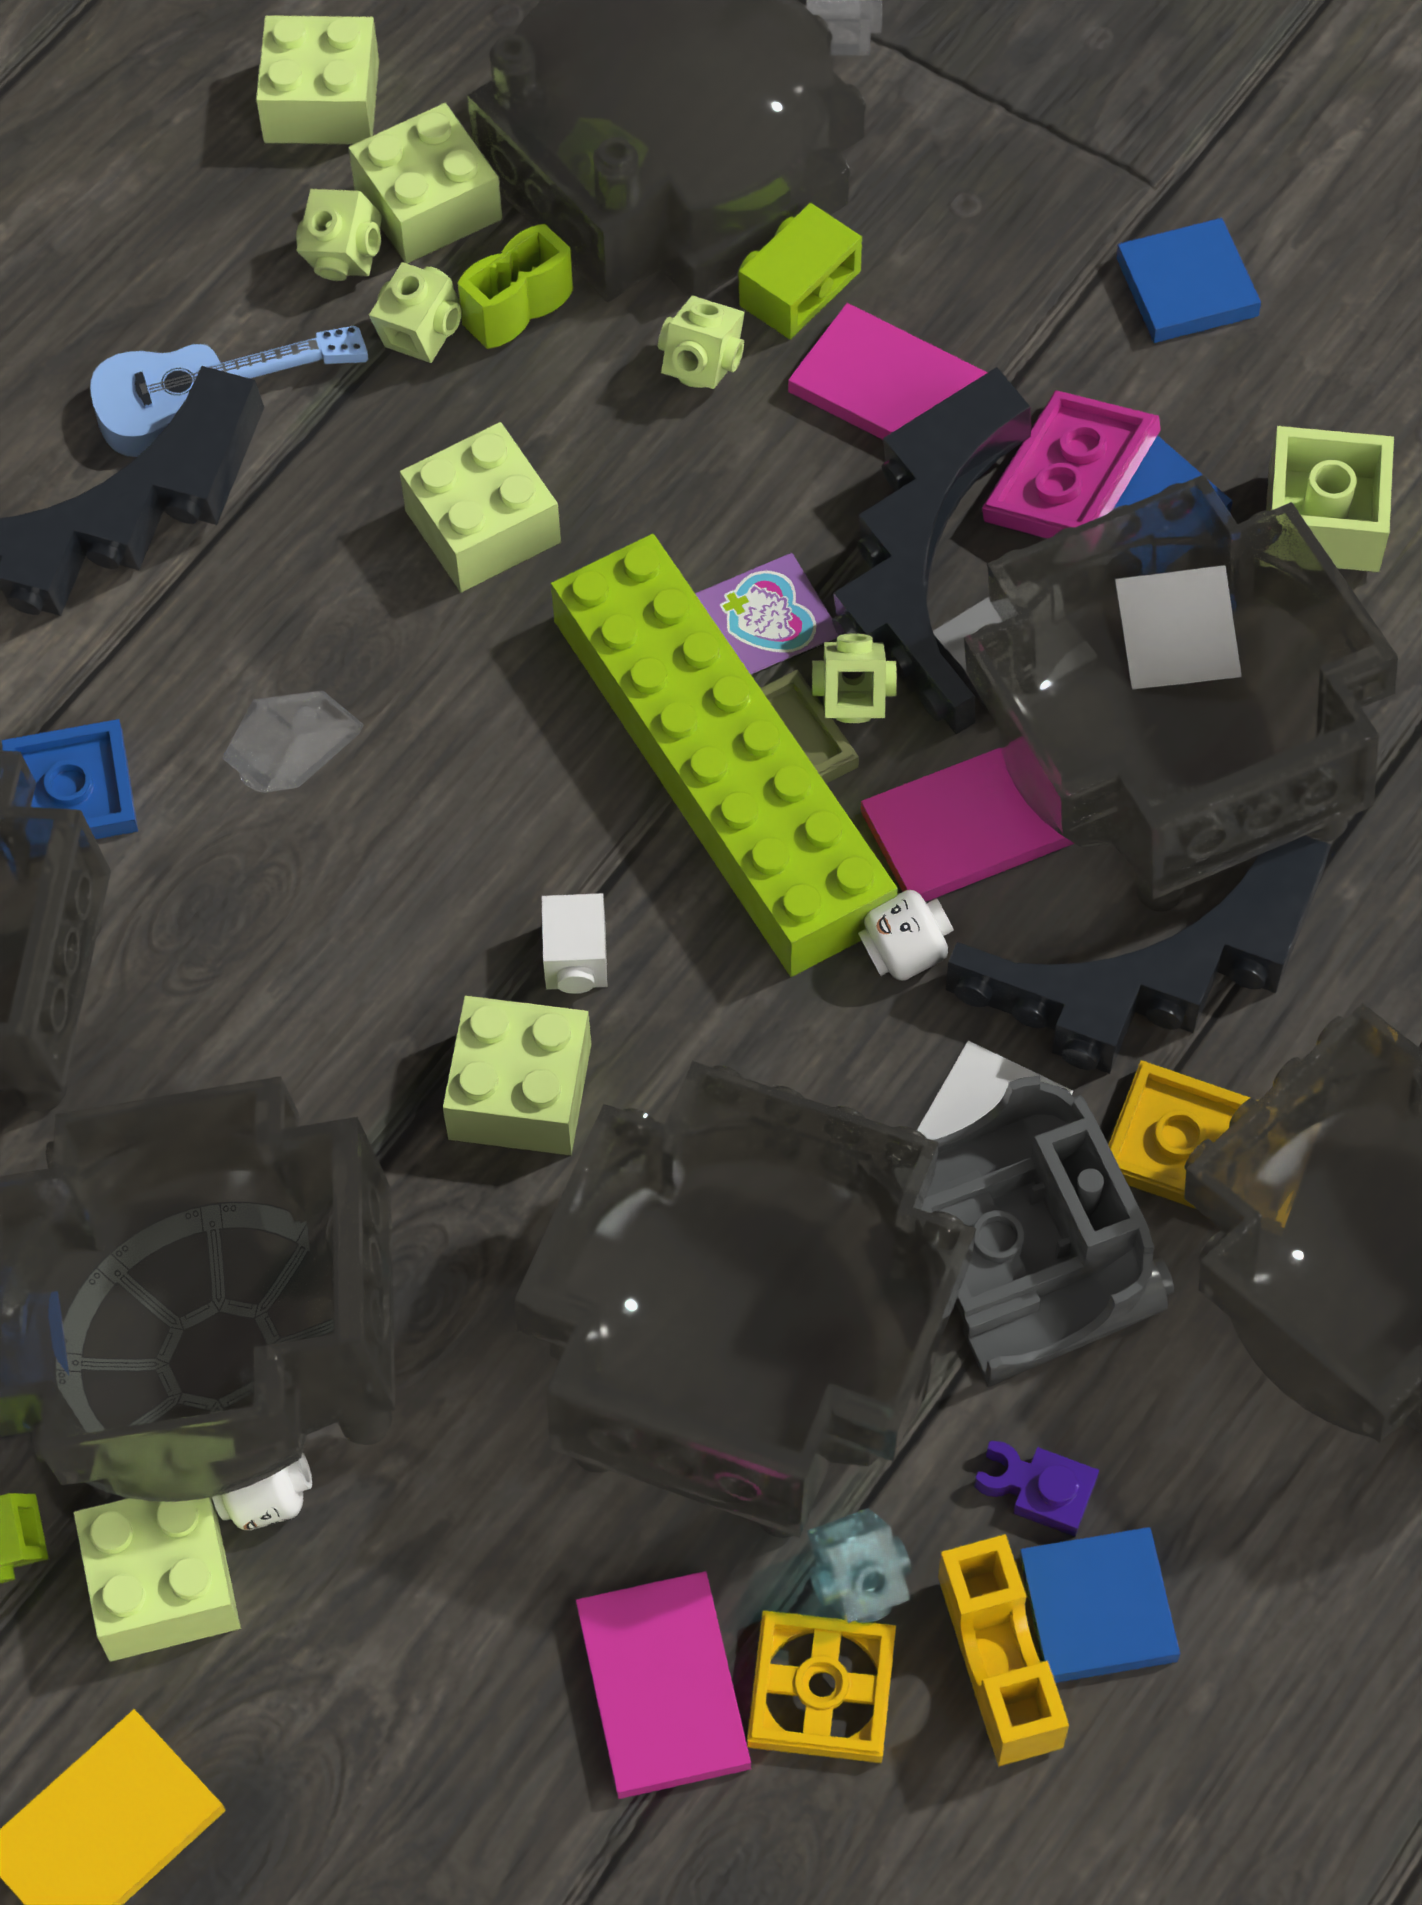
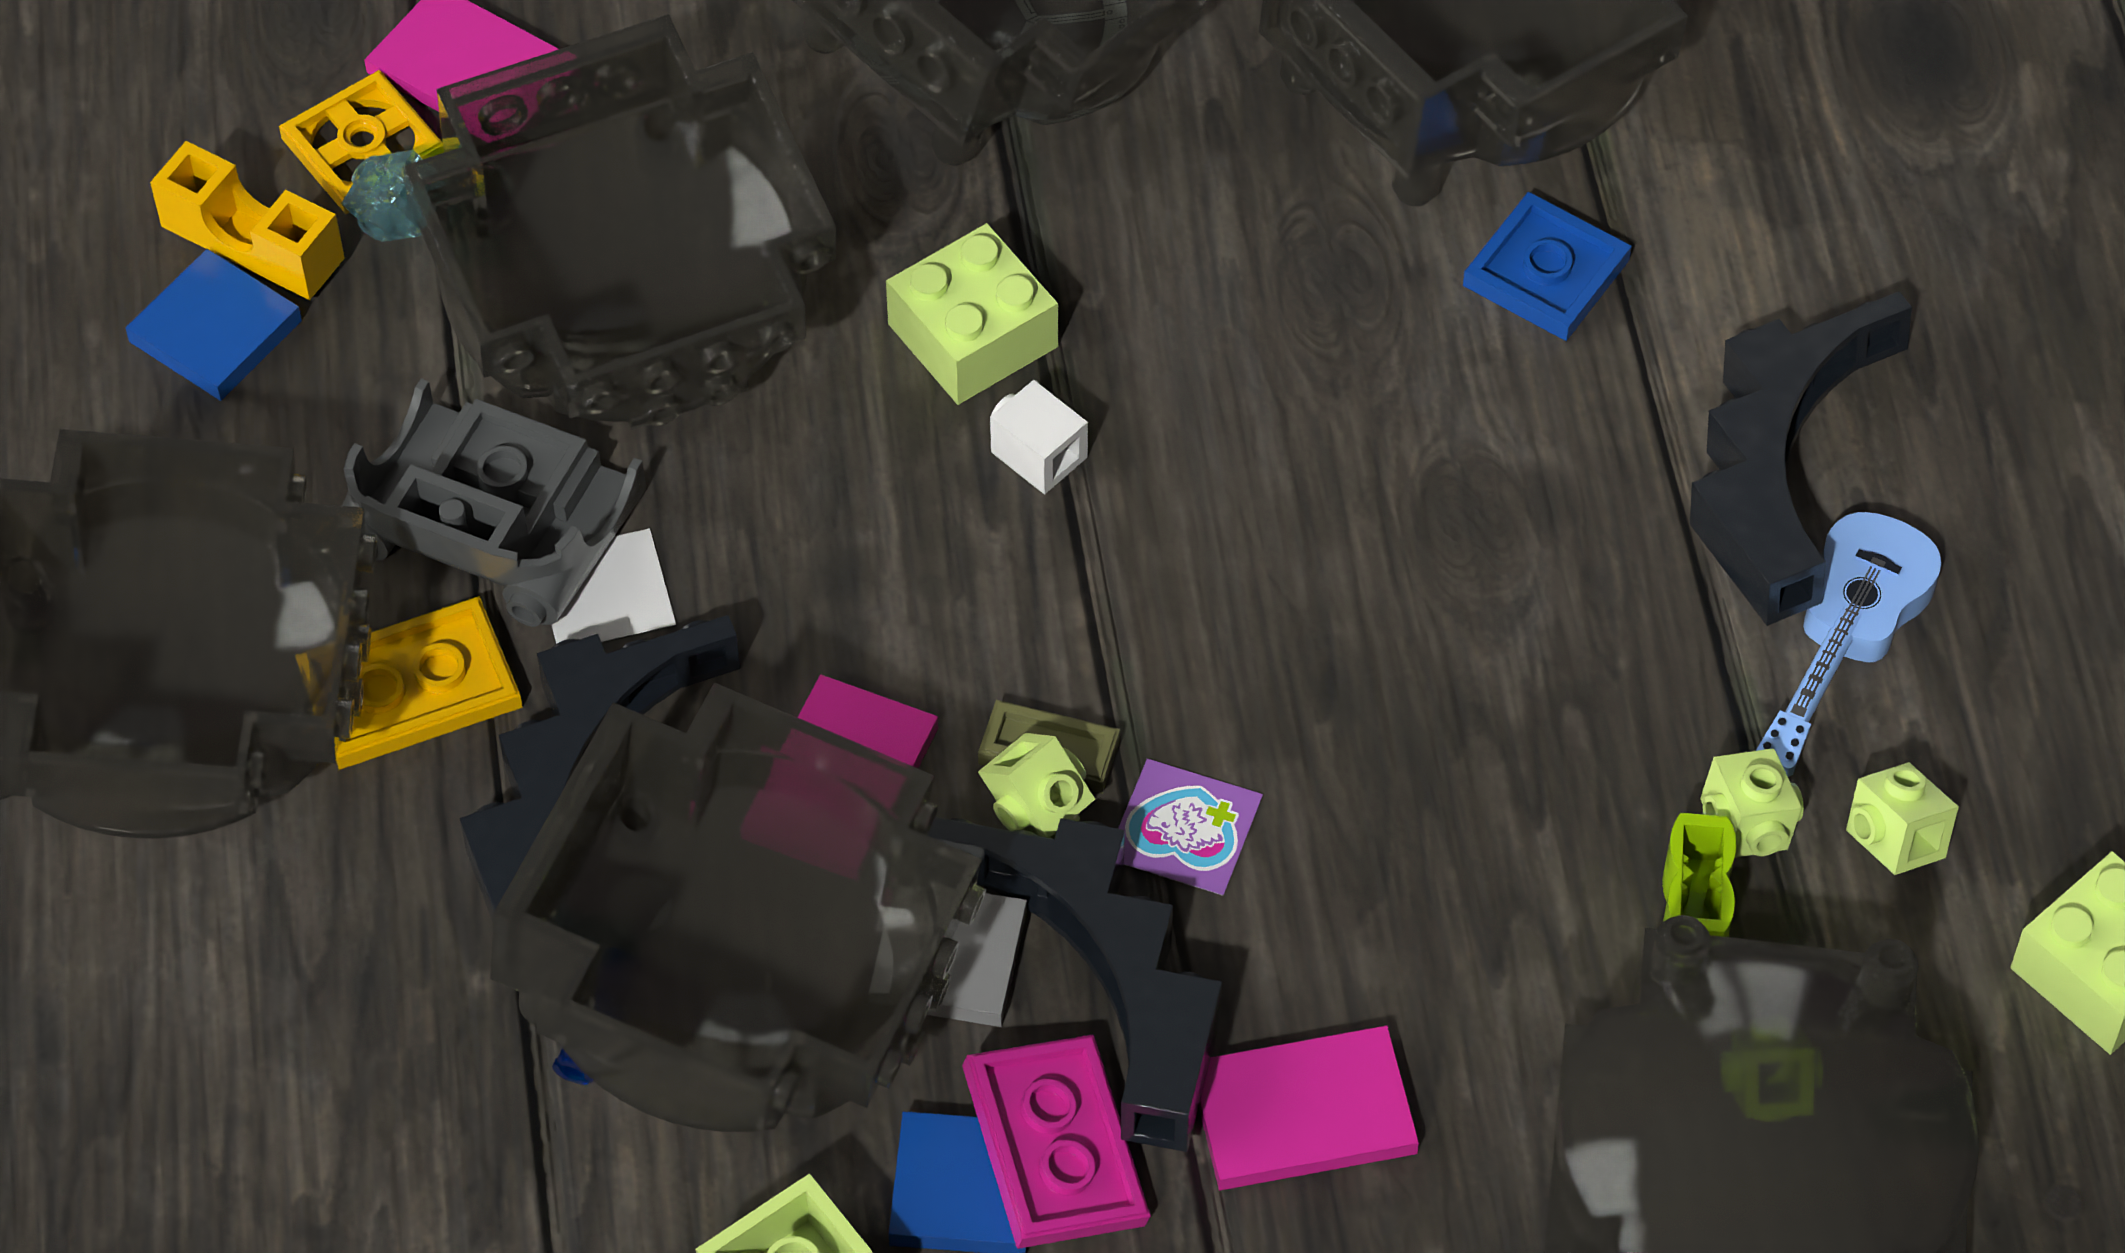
camera: 135 degrees right, 5 degrees down
clear slope [223,691,364,793] -> none
yellowish green brick [348,103,502,264] -> none
yellowish green brick [400,422,561,593] -> none
lime brick [551,533,898,977] -> none
yellowish green brick [658,296,745,389] -> none
lime brick [738,202,862,340] -> none
white head [858,890,954,981] -> none
dark purple plate [974,1441,1099,1537] -> none
white sticker [1115,565,1242,690] -> none

